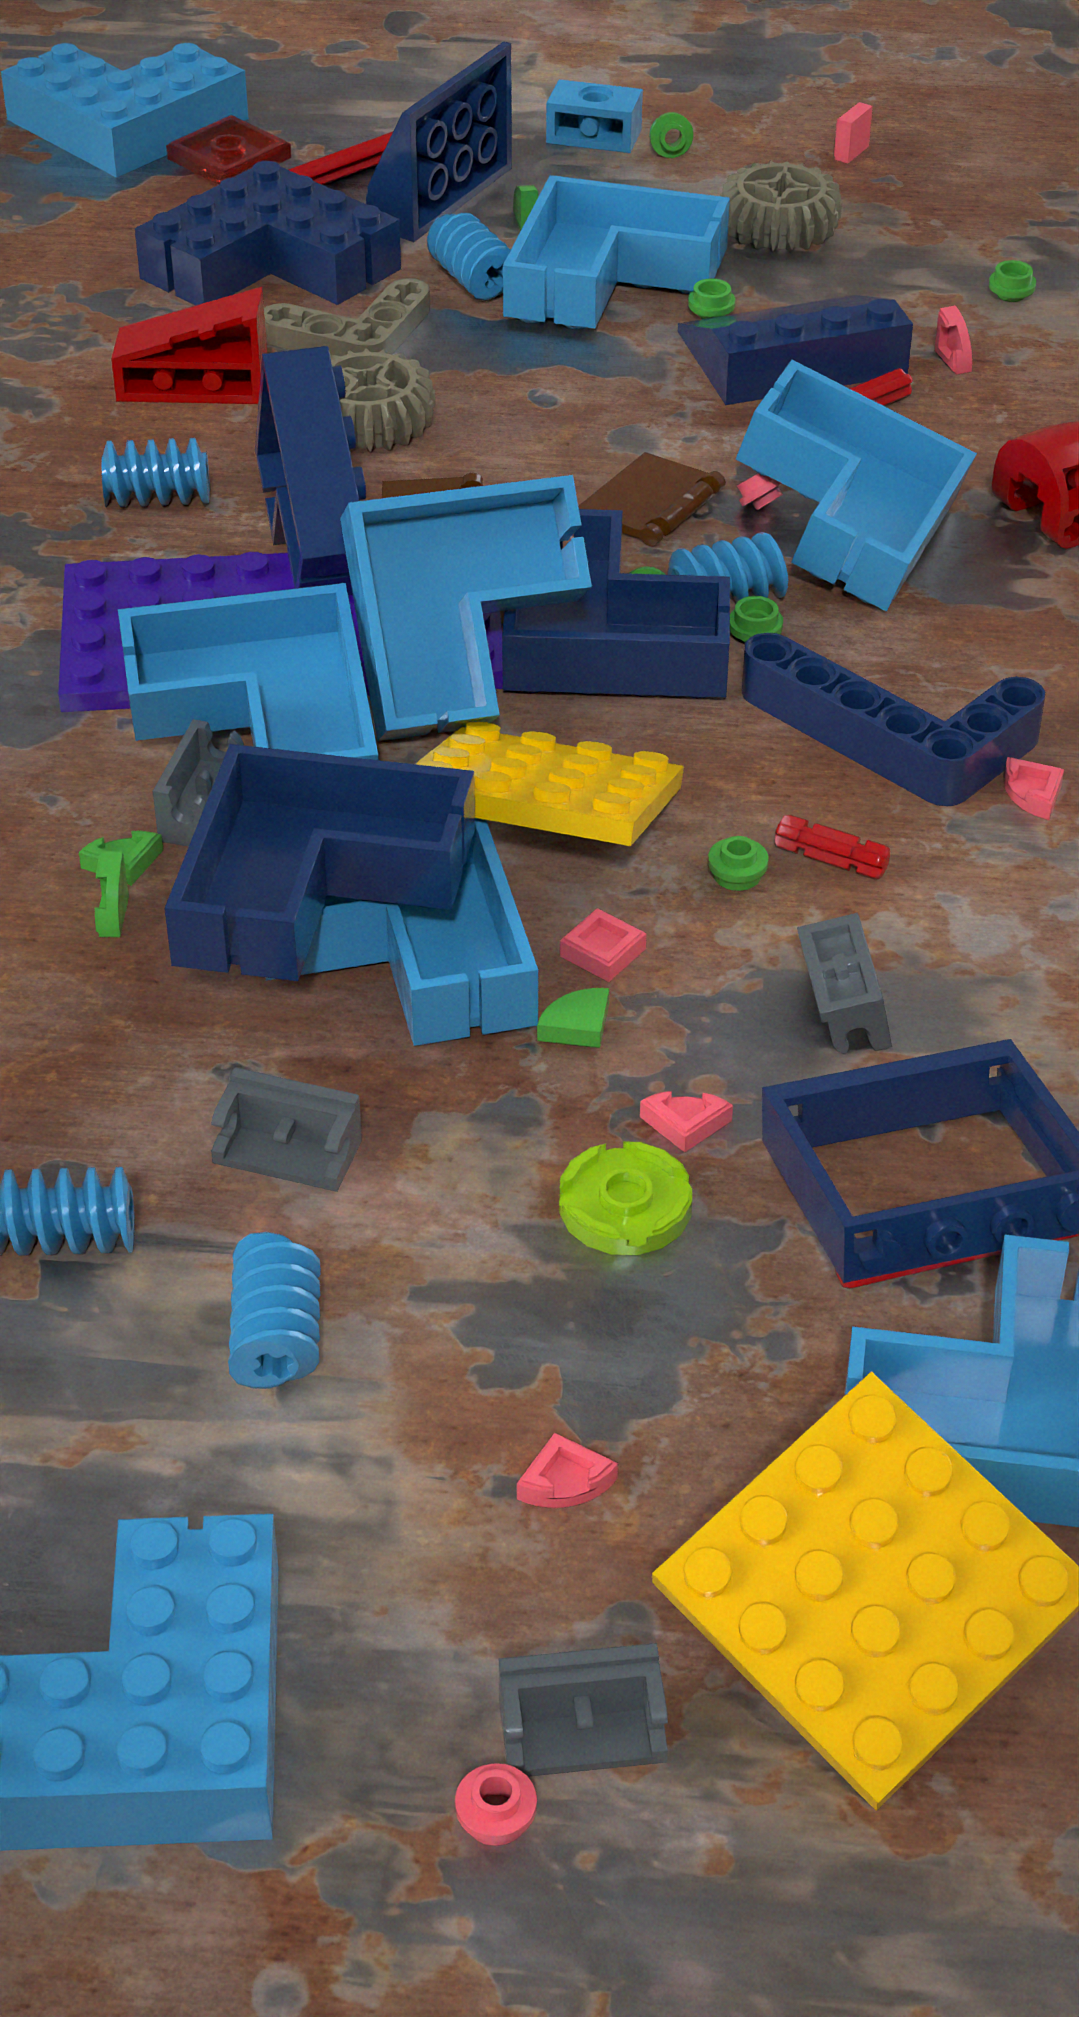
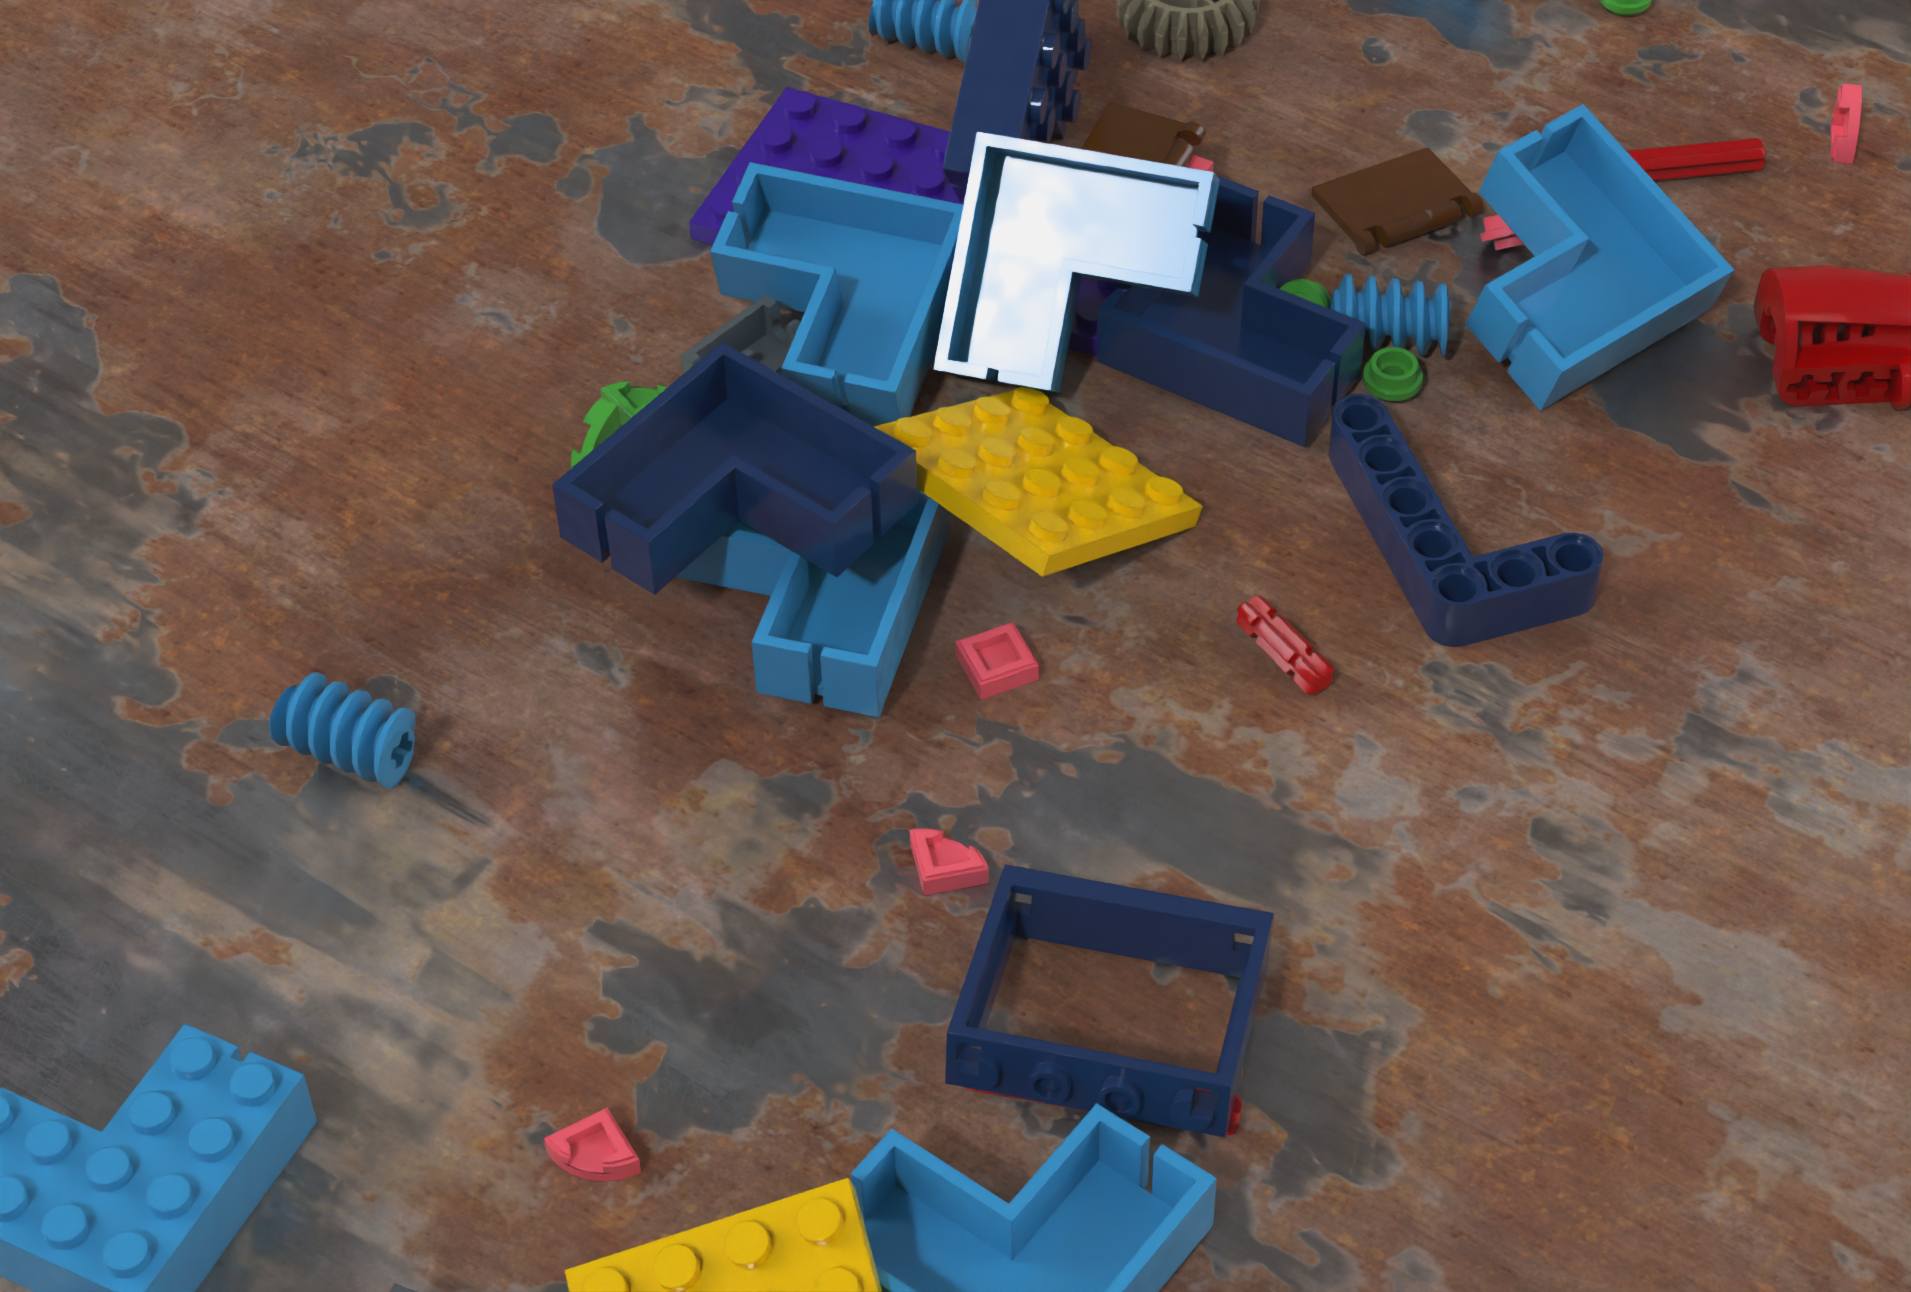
camera: 30 degrees right, 5 degrees up
dark grey hinge [211,1067,362,1192] -> none
dark azure piece [228,1232,321,1389] -> none
bright green tile [537,988,609,1048] -> none
lime tile [559,1141,692,1256] -> none
dark blue slope [678,295,913,405] -> none
bright green plate [708,836,768,891] -> none
dark grey hinge [797,913,892,1054] -> none
coral tile [1004,757,1064,820] -> none

